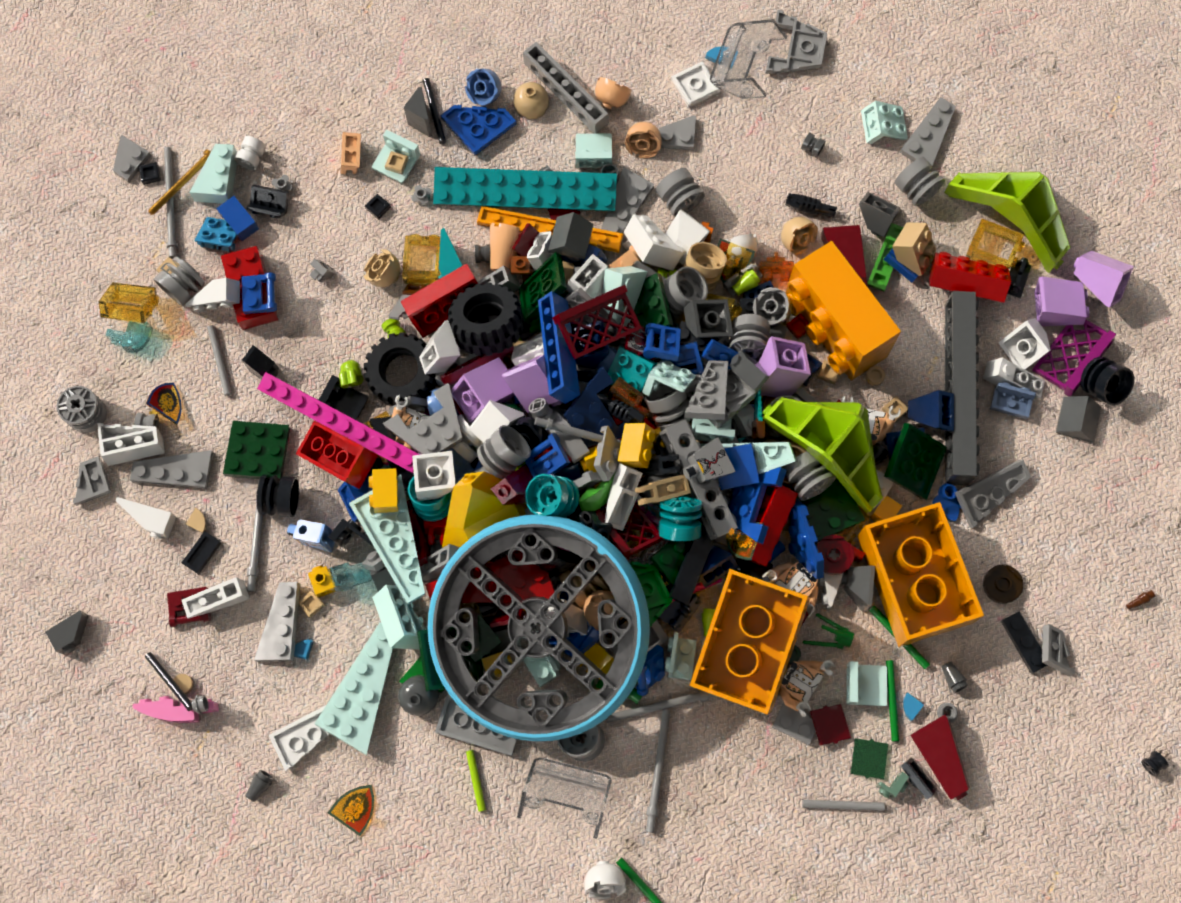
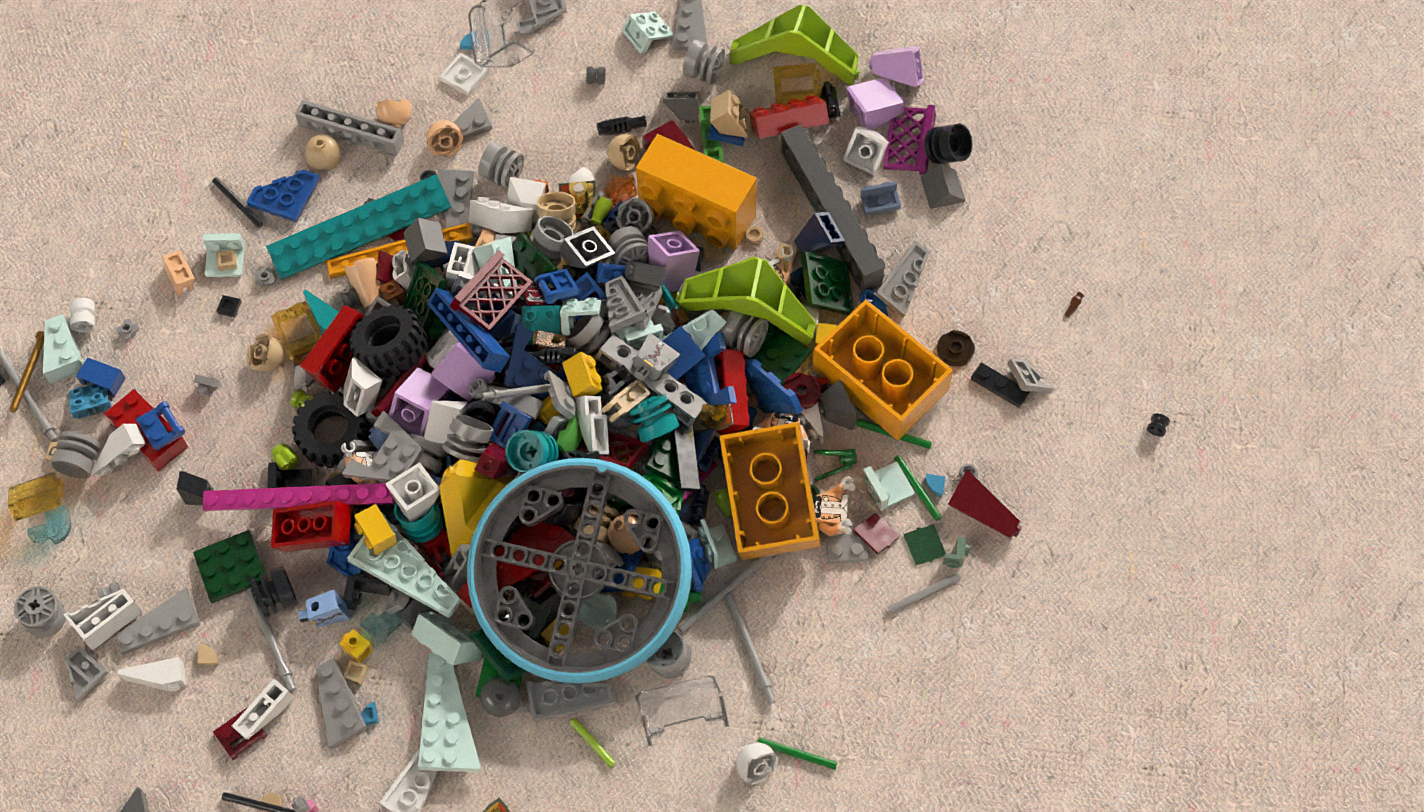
camera: 30 degrees left, 10 degrees down
shield [146,382,182,425] -> none
black tile [181,531,221,575] -> none
light grey bar [207,325,232,396] -> none
black bracket [246,184,289,218] -> none
dark grey slope [404,87,432,137] -> none
medium blue cylinder [465,68,502,105] -> none
light aqua bracket [575,133,612,168] -> none
red tile [786,313,810,340] -> none
black plate [901,757,937,799] -> none
dark grey cone [941,662,968,693] -> none
white slope [983,358,1045,398] -> none

